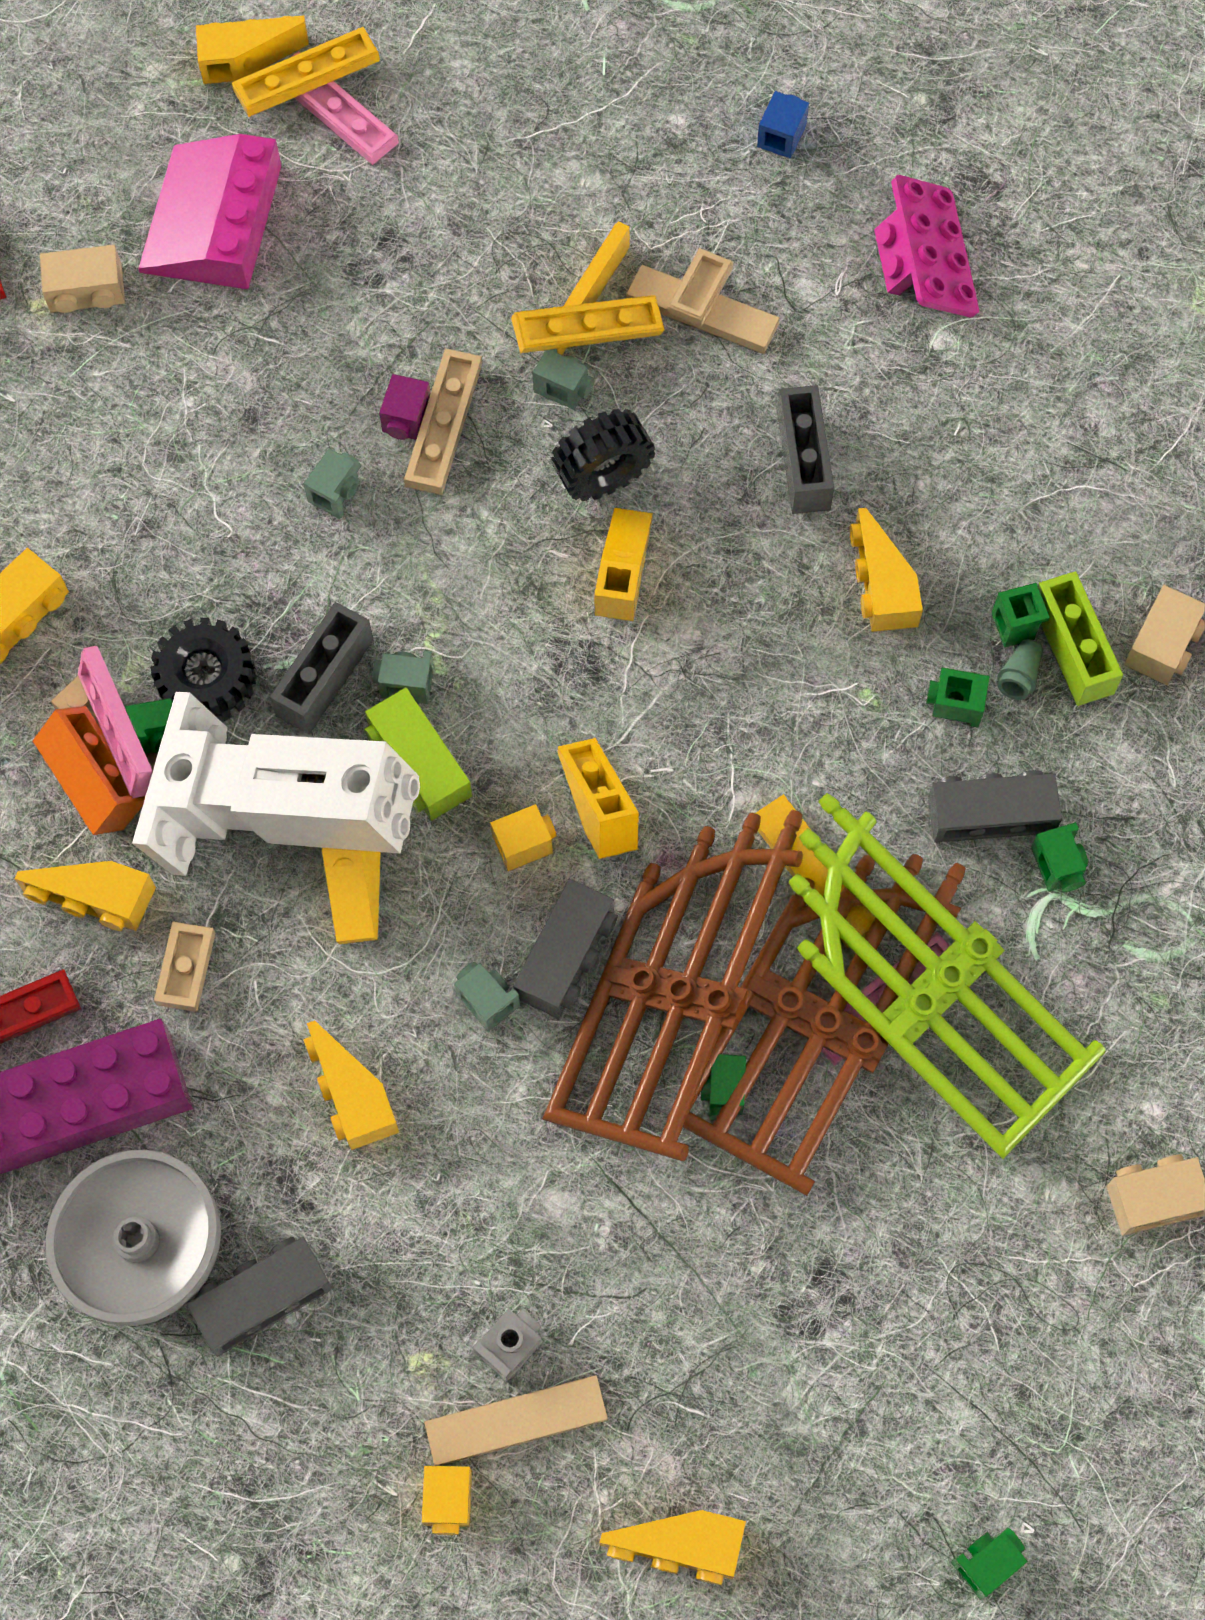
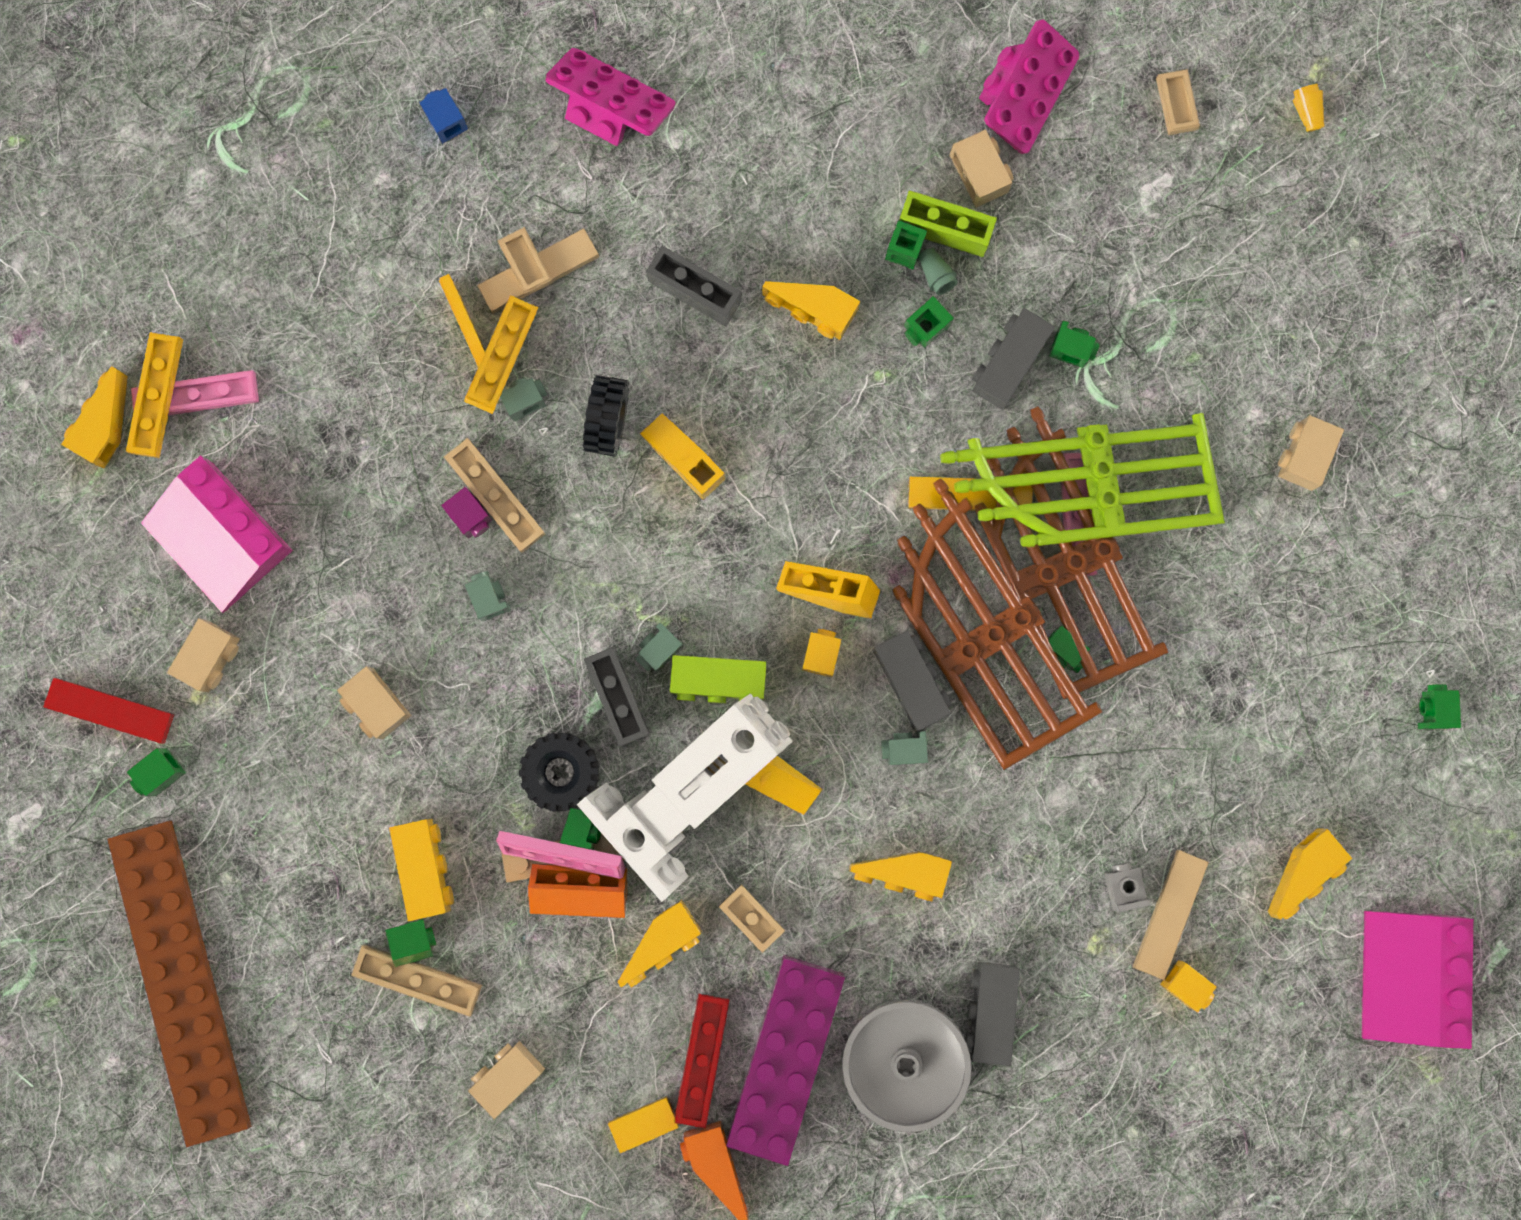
camera: 55 degrees left, 15 degrees up
none -> tan brick [337,666,412,739]

